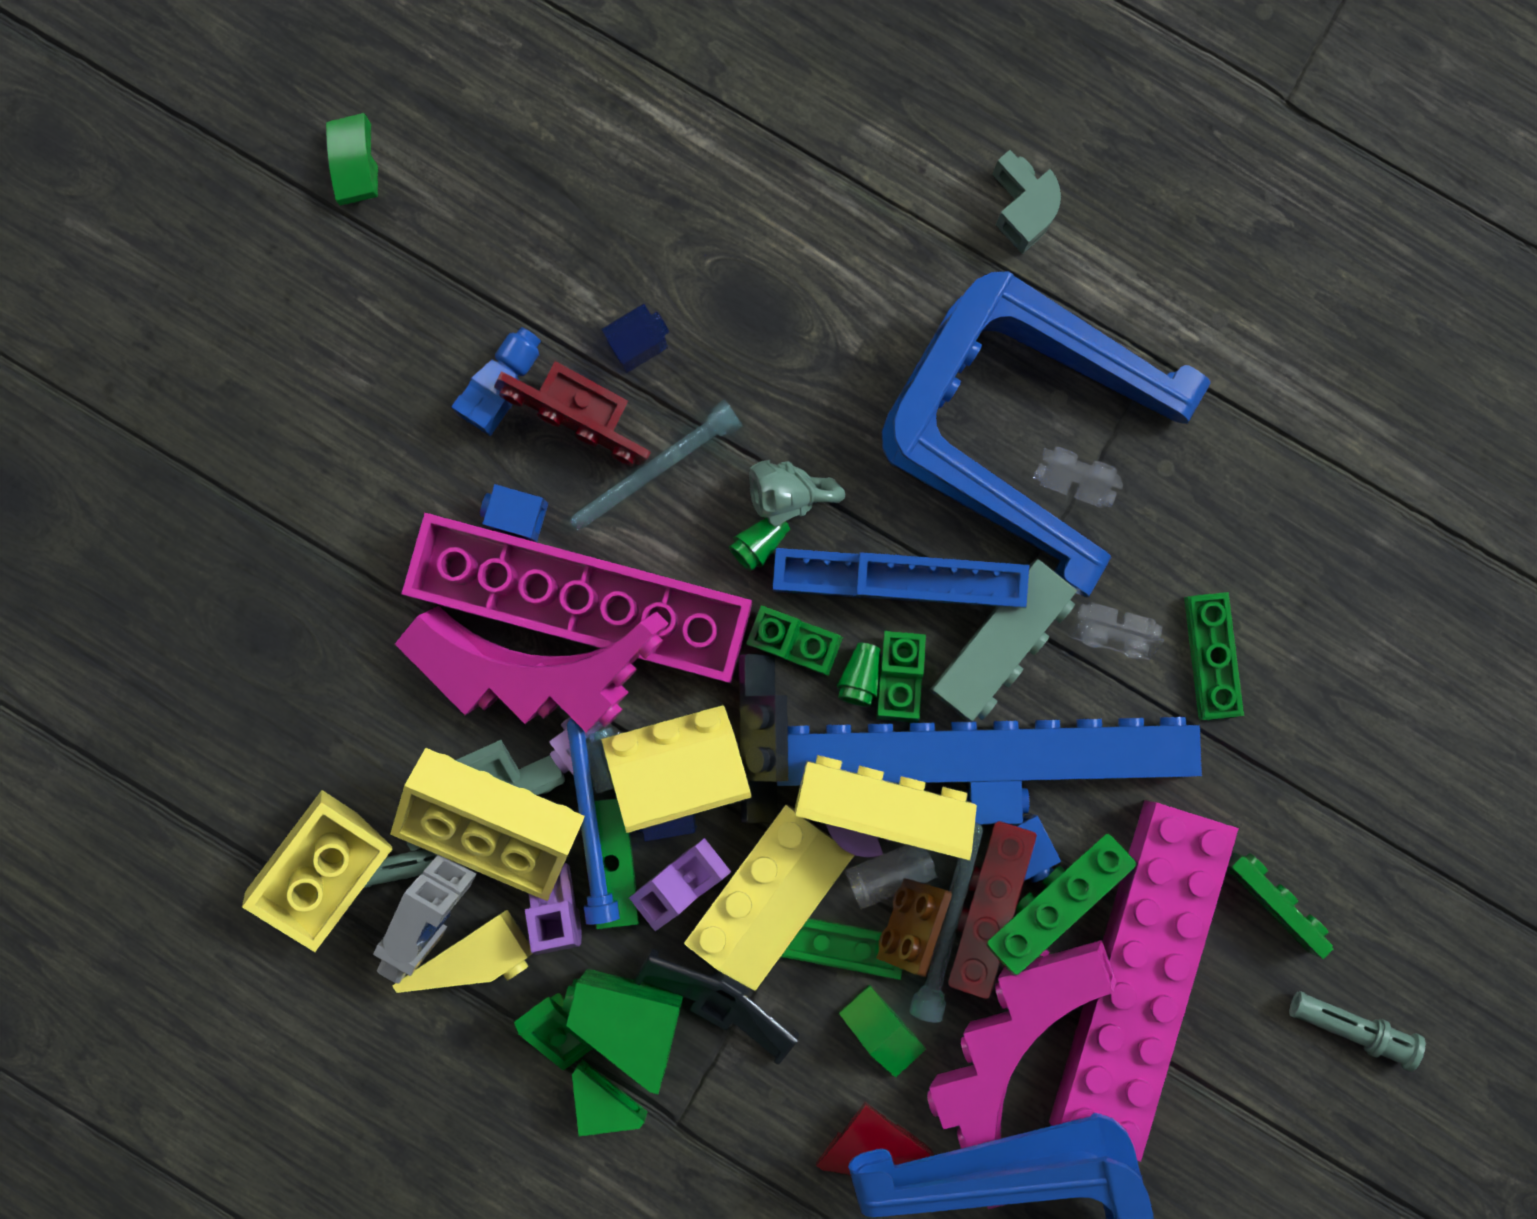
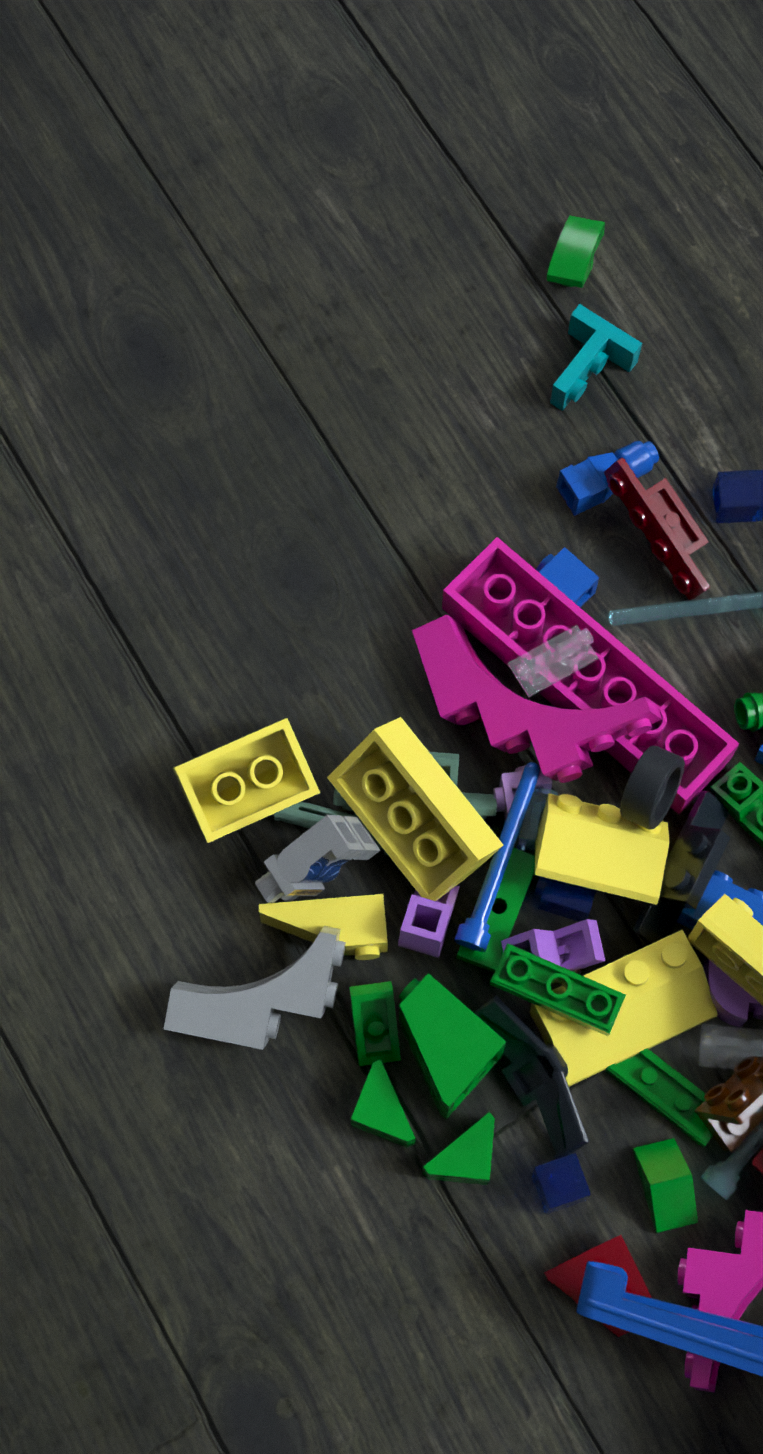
camera: 25 degrees right, 15 degrees down
none -> light grey arch [164,926,346,1050]
none -> green slope [422,1112,495,1185]
none -> green tile [490,943,626,1036]
none -> clear hinge [508,625,598,697]
none -> clear blue brick [531,1153,591,1215]
none -> teal bracket [550,304,642,411]
none -> black tyre [620,745,685,830]

